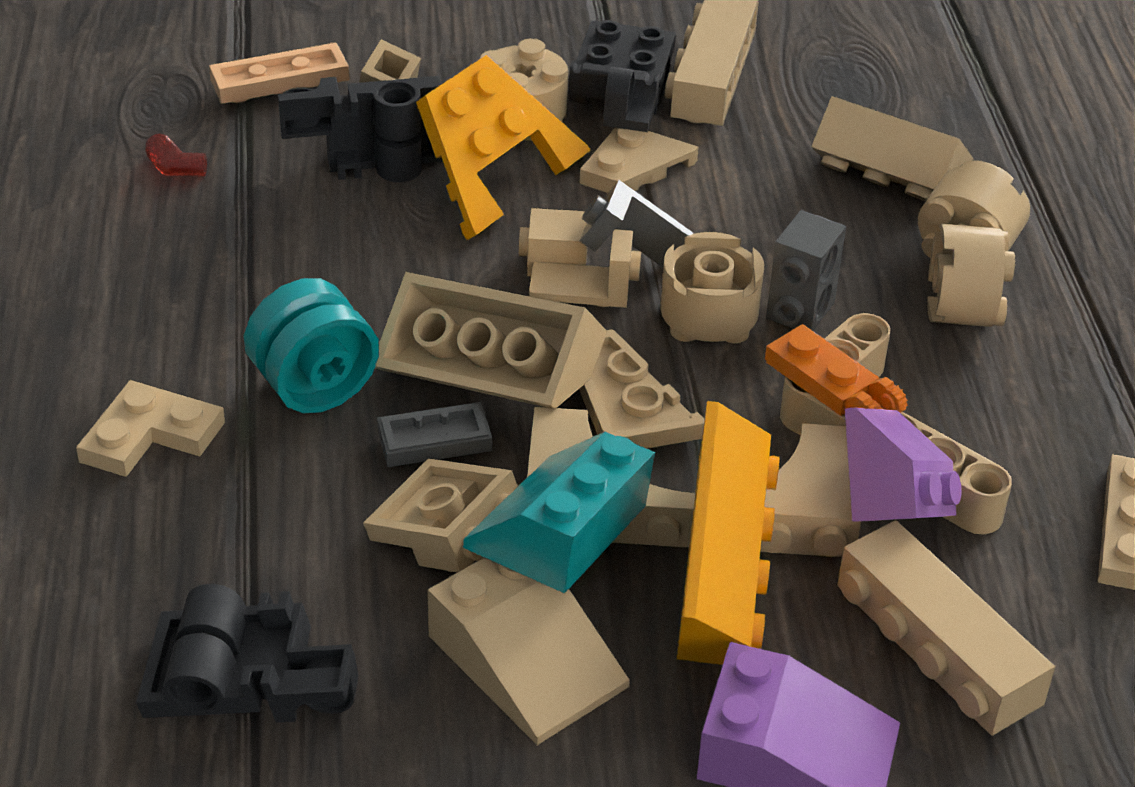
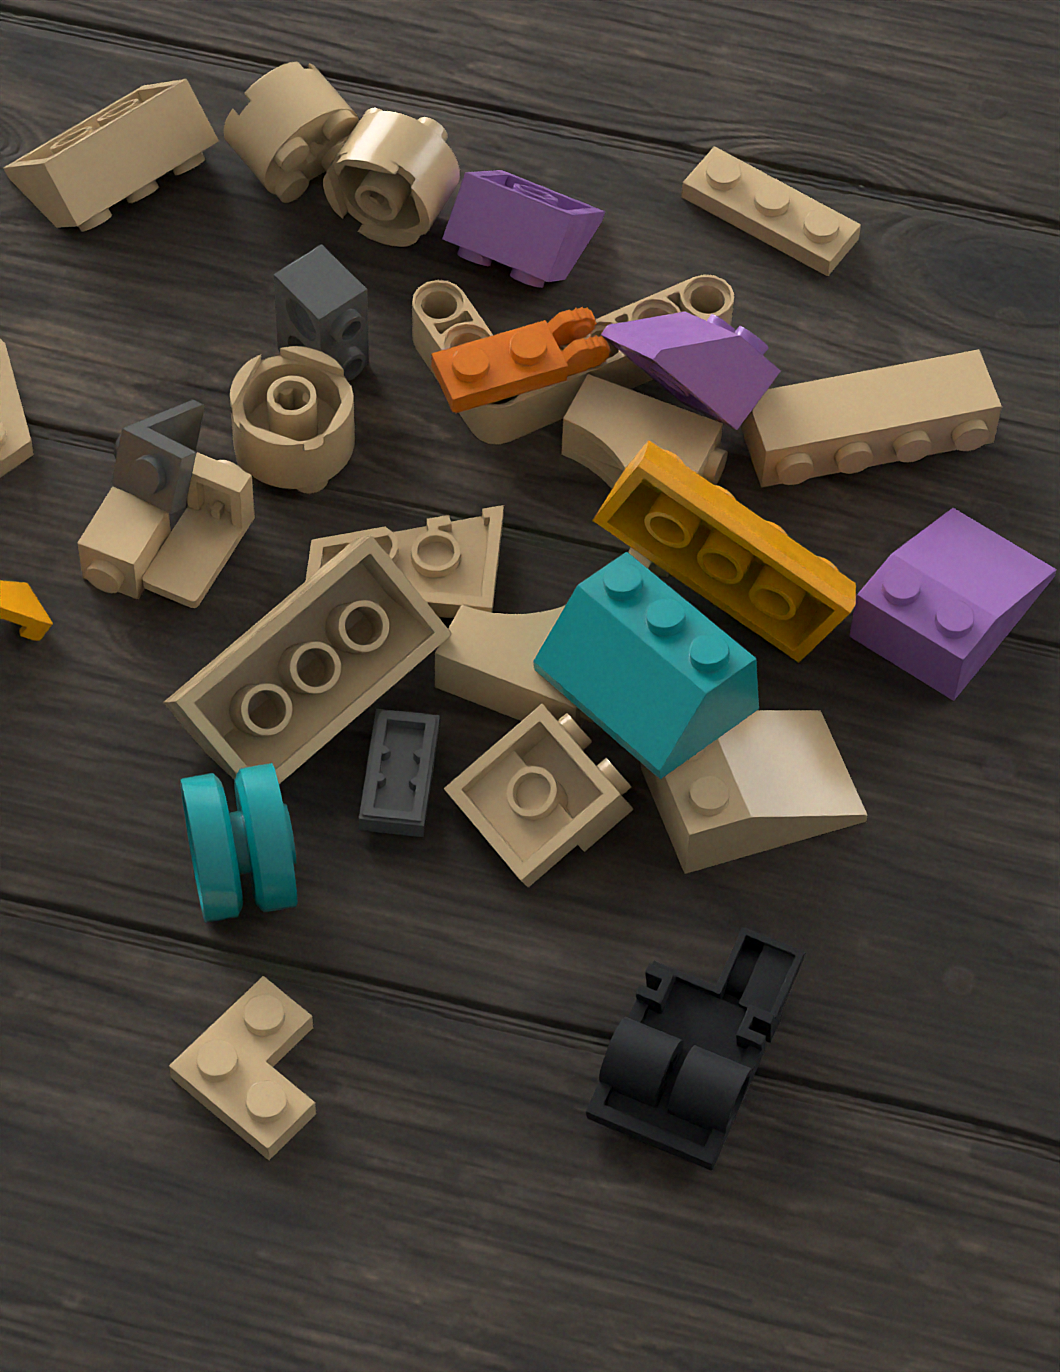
camera: 70 degrees left, 15 degrees up
none -> medium lavender slope [442,170,605,288]

